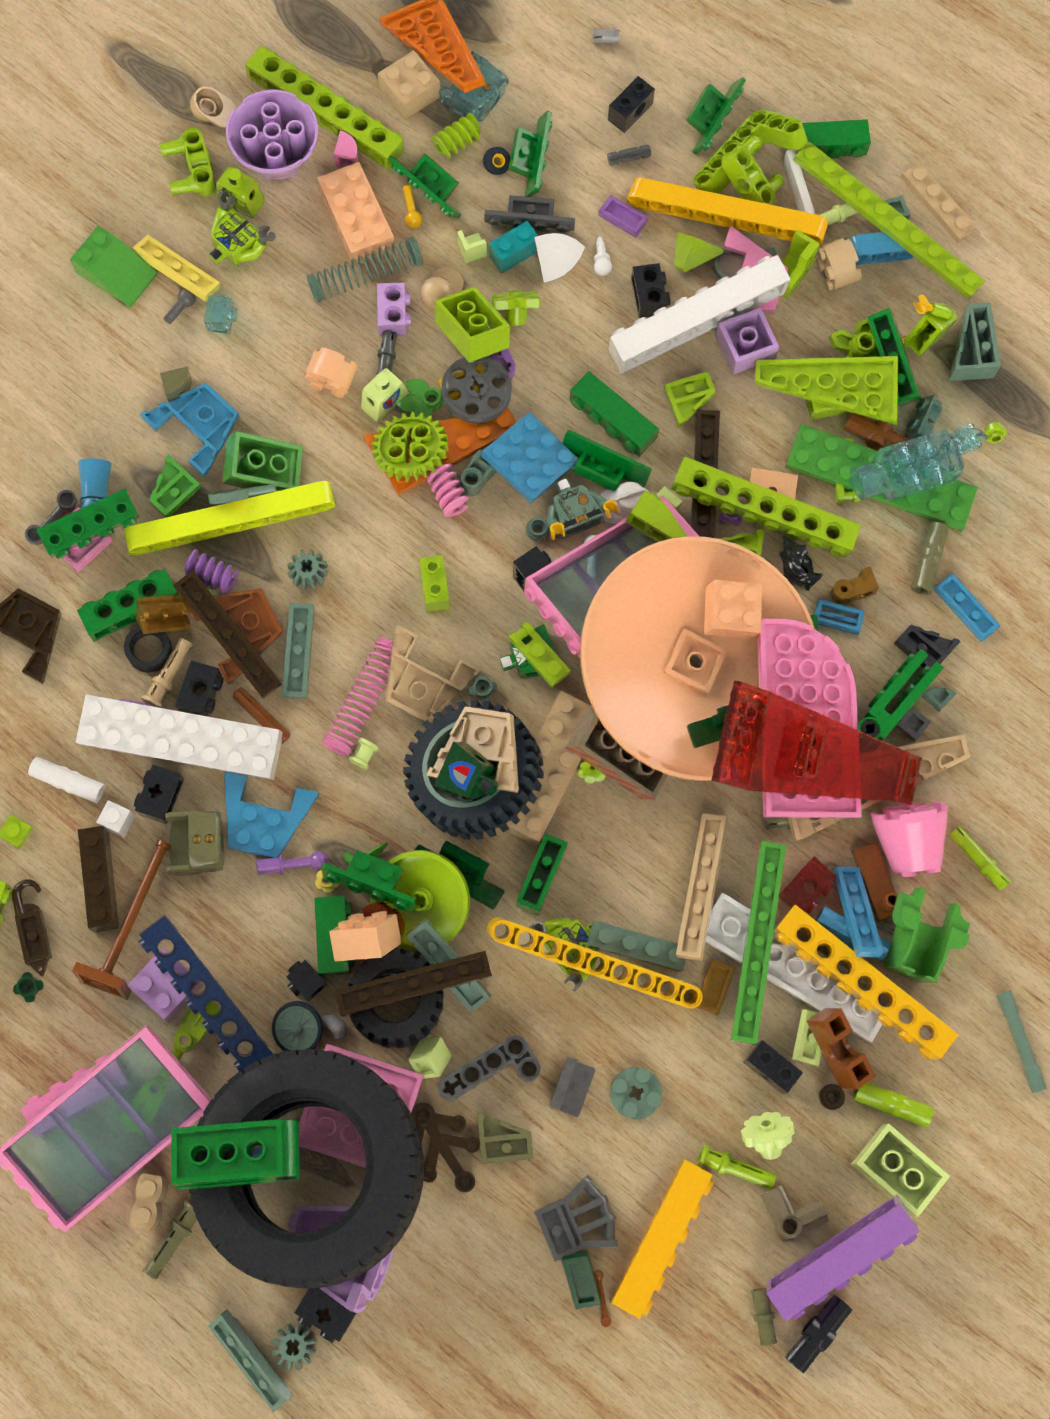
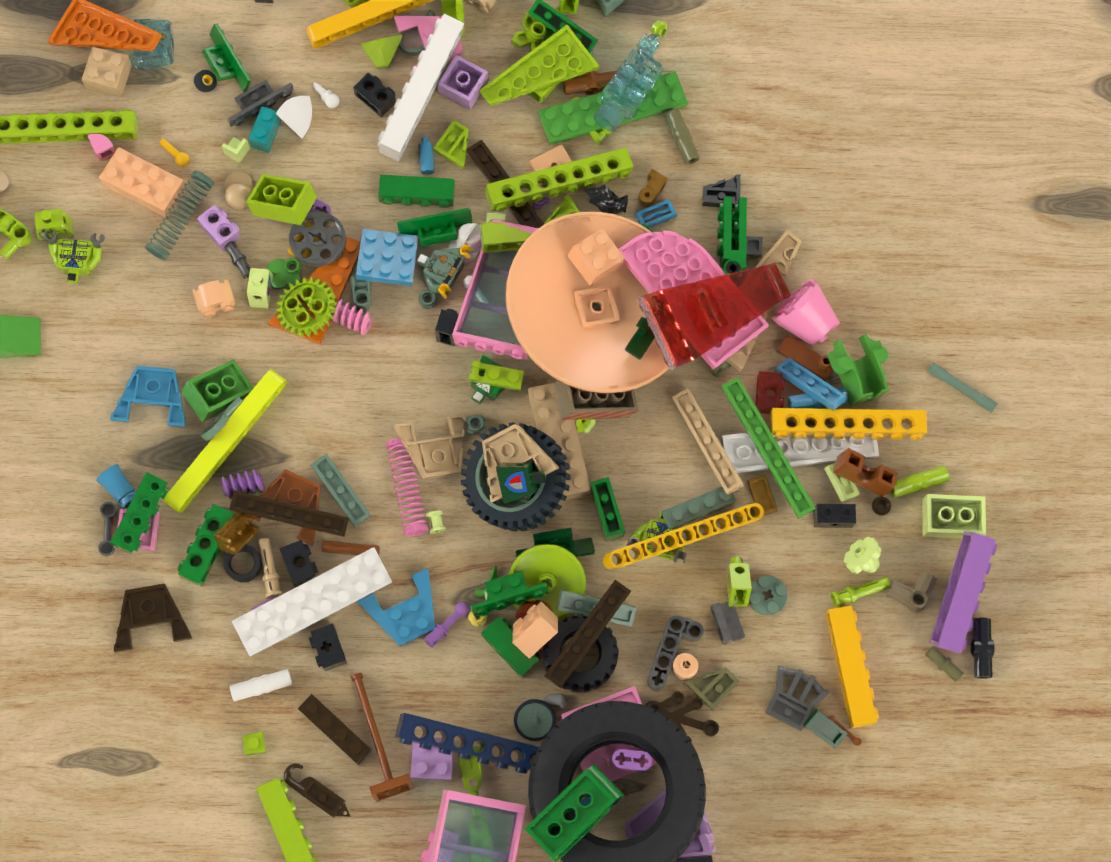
camera: 40 degrees left, 0 degrees up
dark green plate [13,972,44,1003] -> none
white brick [96,800,136,838] -> none
light yellow plate [133,234,220,302] -> none
bright green wing [149,454,201,518] -> none
olive brick [160,366,192,402] -> none
dark grey bar [164,289,196,324] -> none
olive piece [165,811,224,876] -> none
clear light blue brick [204,295,237,334] -> none
lavender cone [226,90,319,180] -> none
black brick [286,960,327,1002] -> none
sand green gear [287,549,328,591] -> none
green bracket [388,153,462,218] -> none
yellowish green panel [408,1037,452,1079] -> none
lime brick [419,555,450,613] -> none
lime piece [431,113,480,160] -> none
lime plant [491,290,540,326] -> none
medium lavender tile [598,195,649,238] -> none
dark grey axle [607,145,651,165] -> none
sand green hinge [905,394,942,444] -> none
sand green tile [921,688,957,712] -> none
dark azure tile [933,573,1000,642] -> none
lime pin [948,825,1012,891] -> none
none -> dark azure cylinder [419,137,434,175]
none -> medium lavender beam [612,749,652,771]
none -> light nougat head [672,653,698,680]
none -> lime torso [727,557,752,607]

